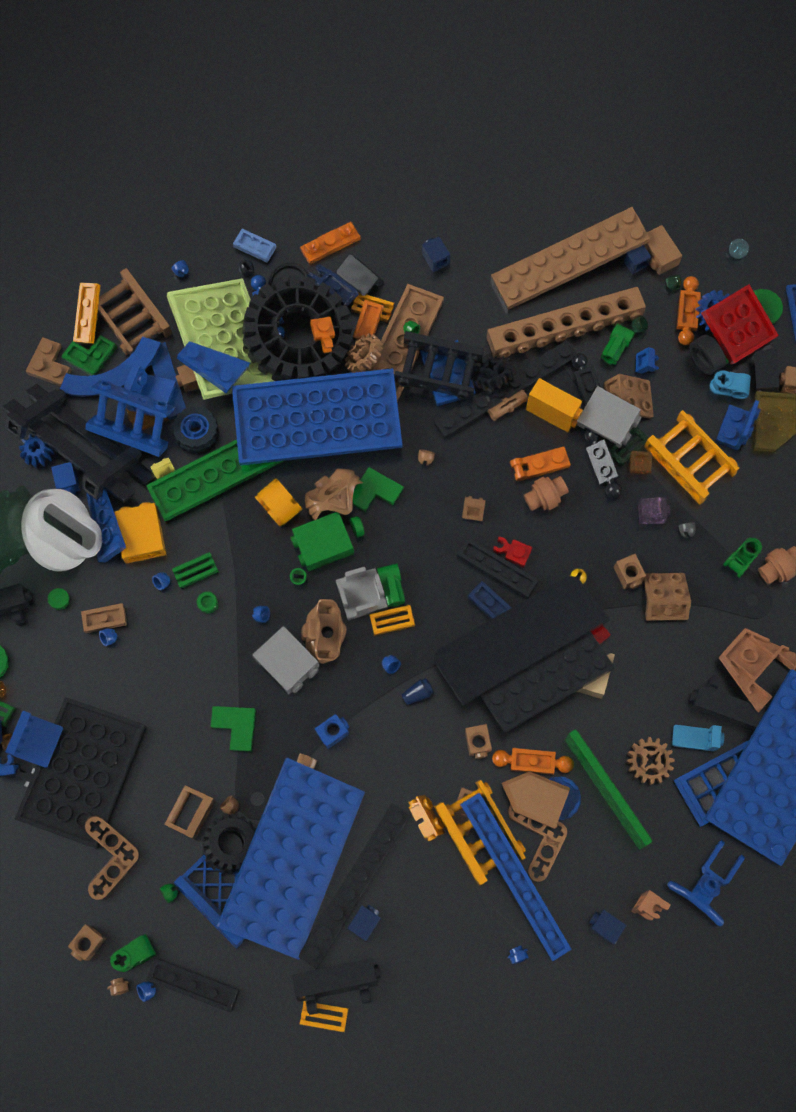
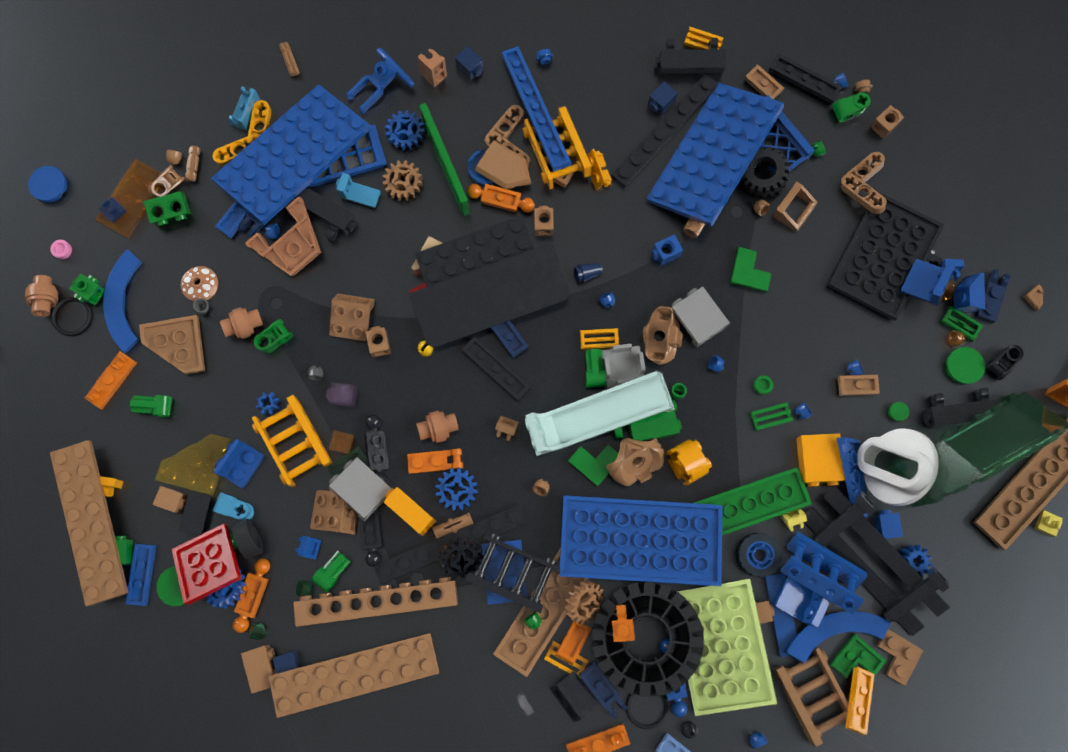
camera: 175 degrees left, 5 degrees up
blue wing [177,341,250,394] -> none
dark blue brick [422,236,450,272] -> none
red plate [493,537,532,568] -> none
clear light blue tile [728,239,749,259] -> none
none -> blue gear [255,392,281,415]
none -> blue hinge [265,224,281,239]
none -> blue gear [385,110,425,151]
none -> blue gear [435,468,478,511]
none -> clear tile [518,694,534,716]
none -> light aqua panel [525,371,675,455]
none -> medium nougat plate [744,64,784,100]

